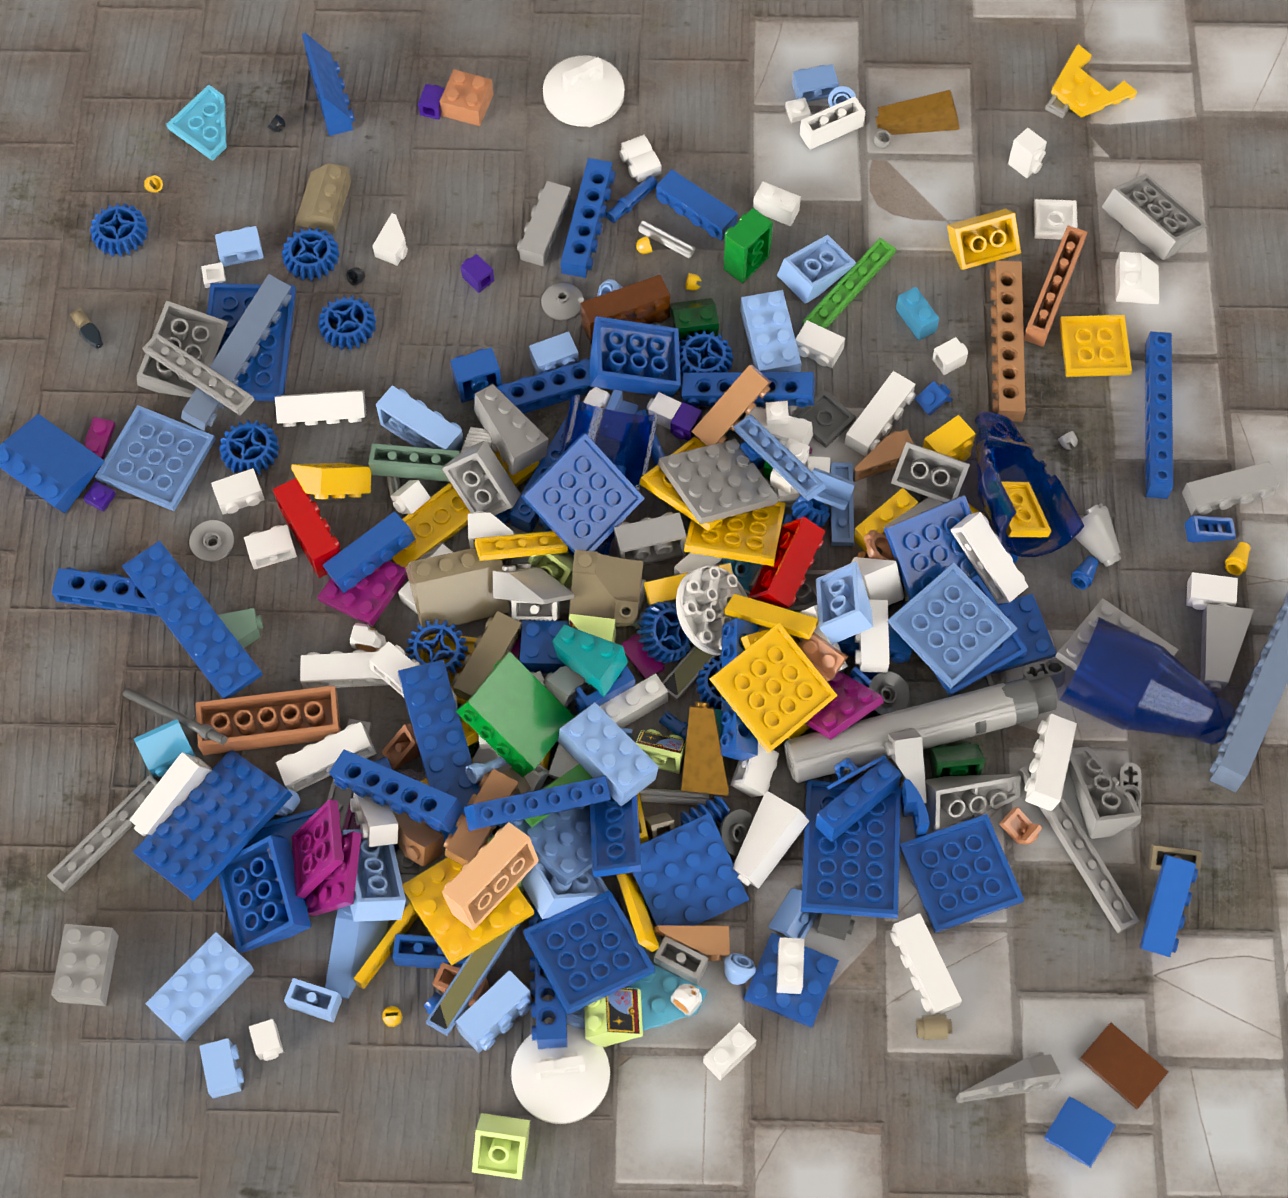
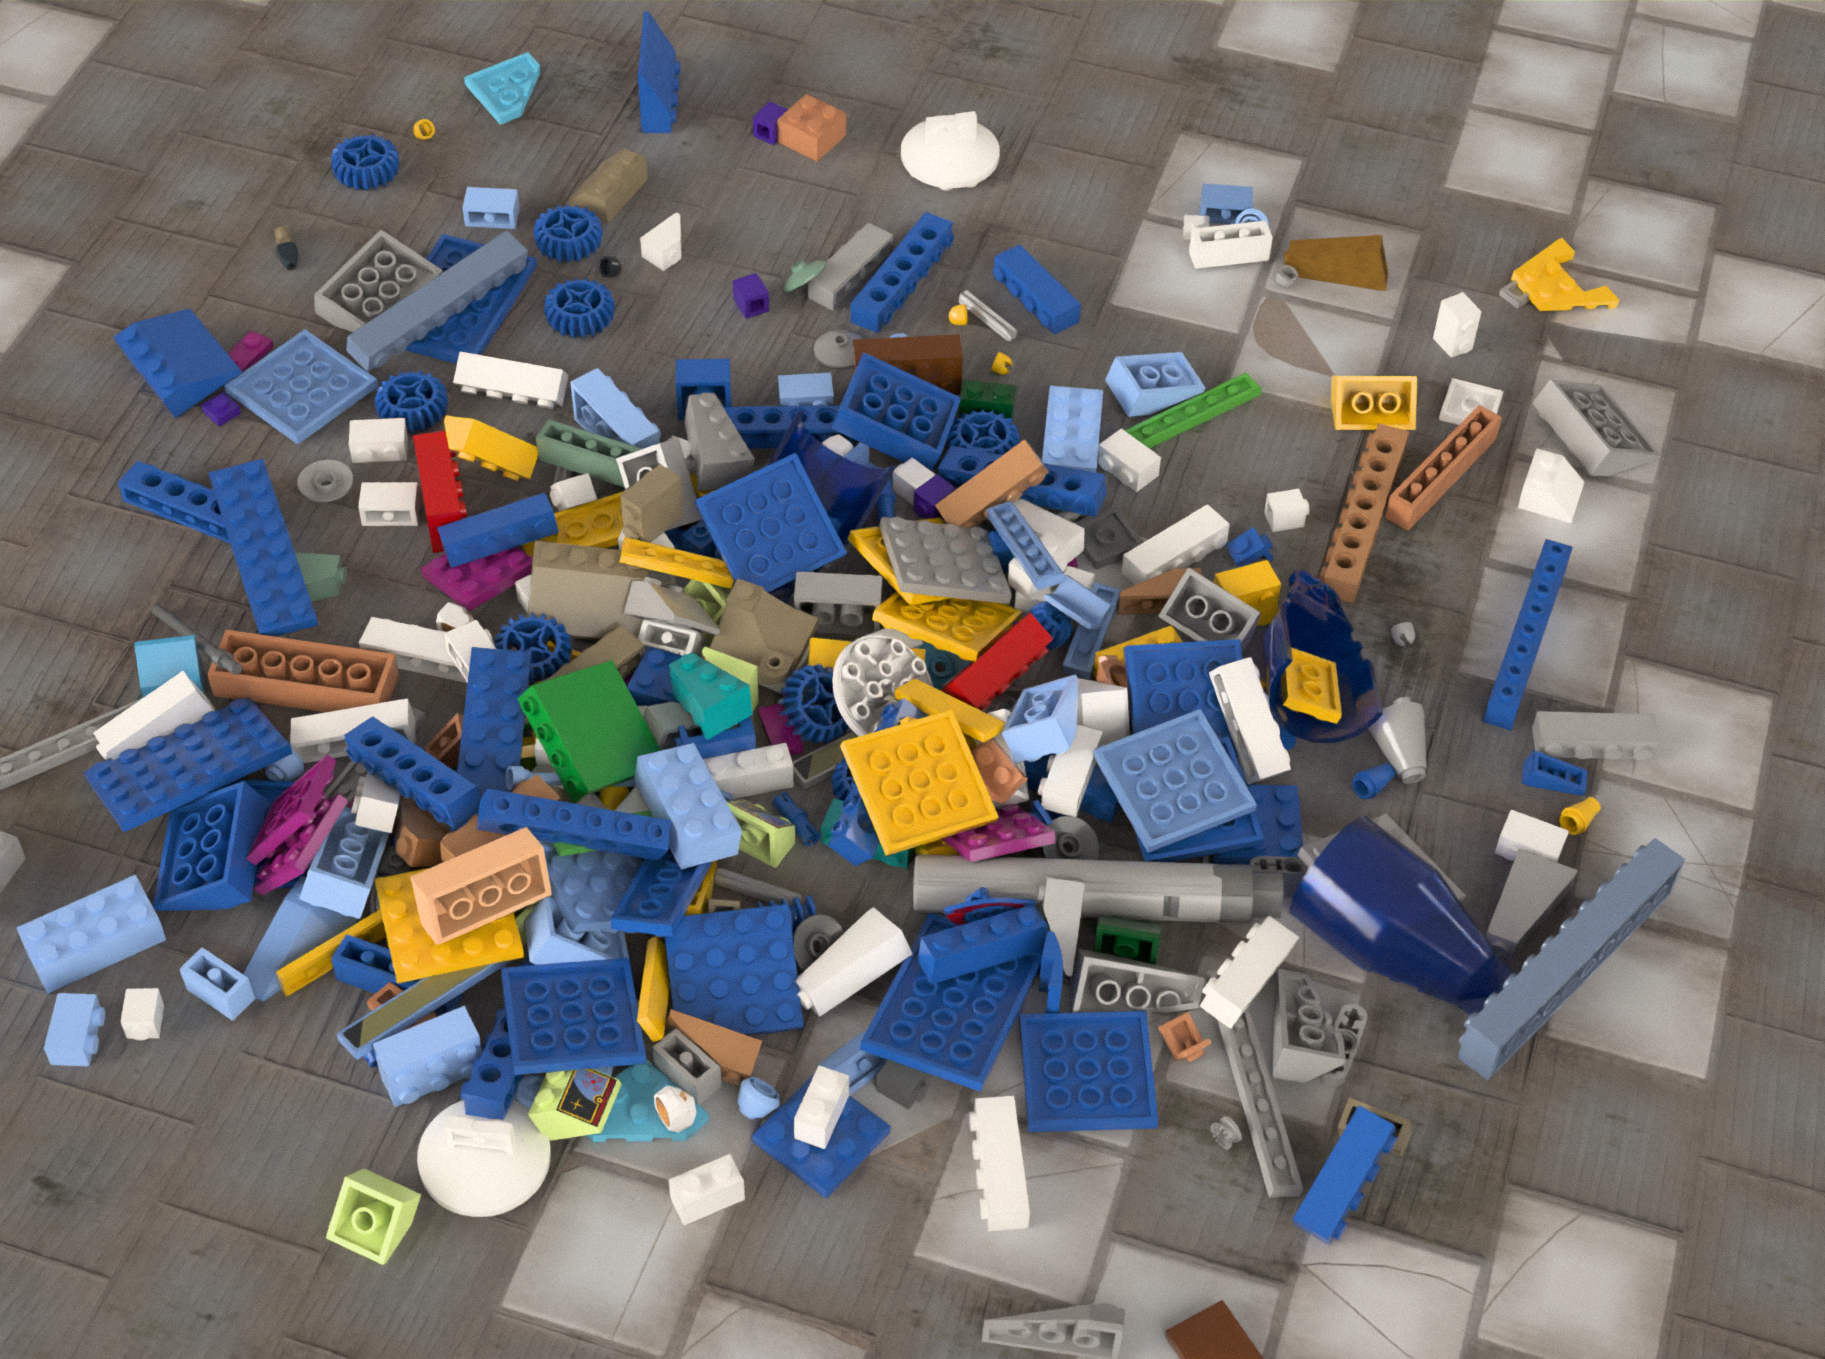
camera: 15 degrees right, 15 degrees down
light grey tile [142,333,254,415] -> none
white plate [201,262,226,288] -> none
black hinge [268,114,285,133] -> none
yellow hinge [382,1006,402,1027] -> none
blue pin [605,175,658,223] -> none
white brick [619,135,661,183] -> none
pearl gold slope [681,702,729,796] -> none
green brick [723,208,773,284] -> none
white brick [731,741,779,797] -> none
white brick [753,181,801,226] -> none
white plate [766,401,789,425] -> none
dark azure brick [896,287,939,341] -> none
dark tan brick [916,1014,952,1040] -> none
yellow plate [1059,315,1132,377] -> none
none -> dark tan brick [620,464,684,543]
none -> sand green dish [782,259,827,292]
none -> light grey bush [1210,1116,1242,1150]

